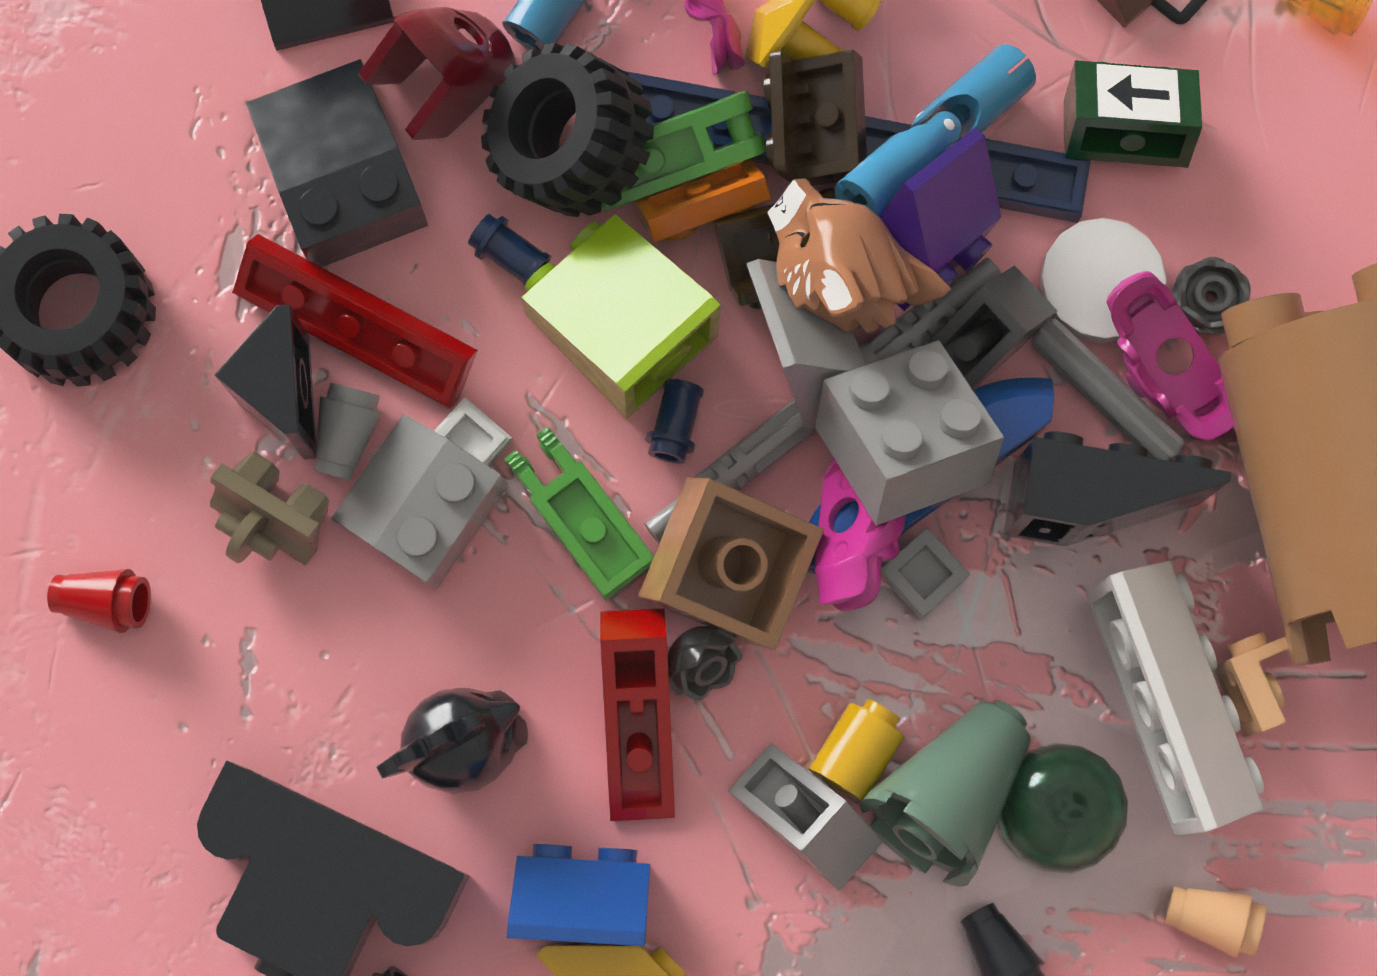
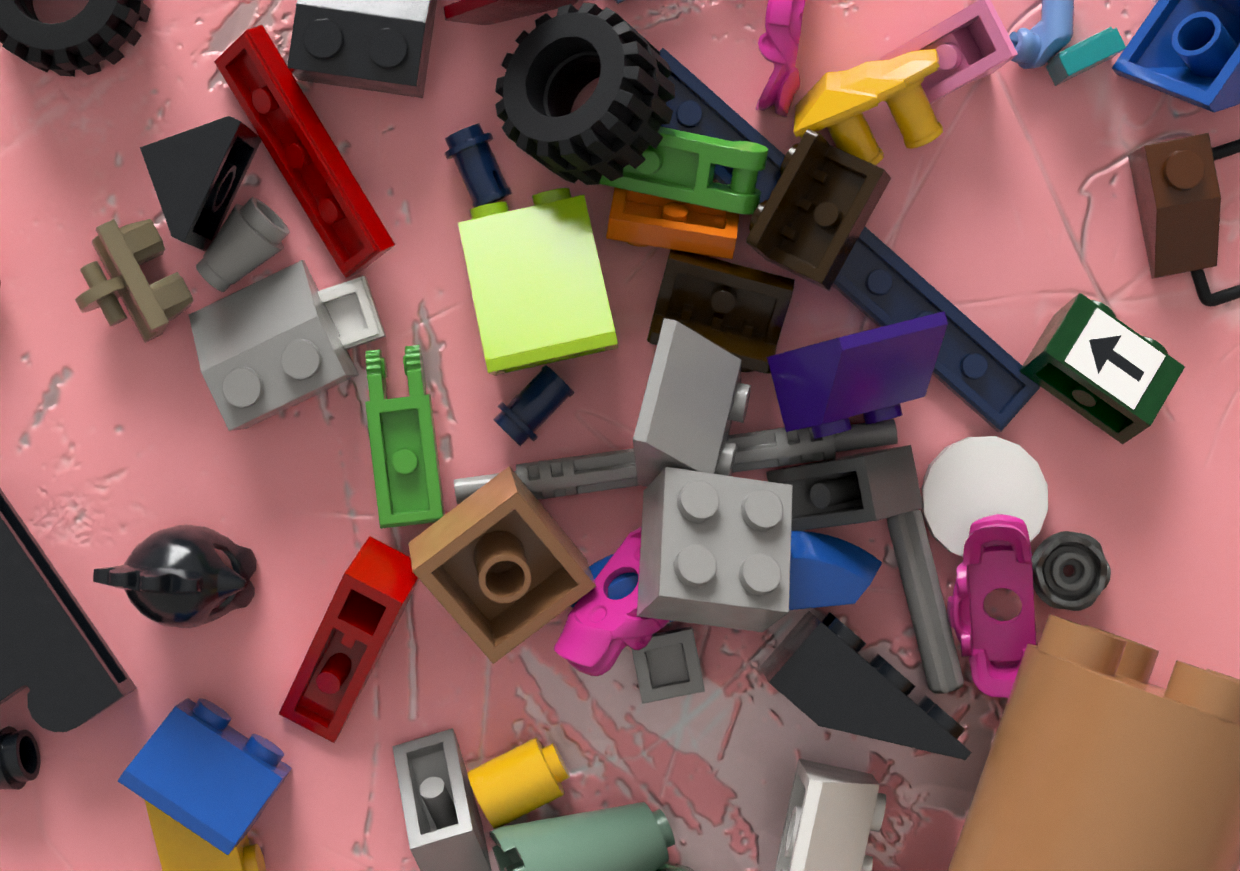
camera: 35 degrees right, 10 degrees up
dark grey plate [668,626,742,700] -> none
nougat piece [768,179,951,333] -> none
dark azure piece [835,44,1036,217] -> none

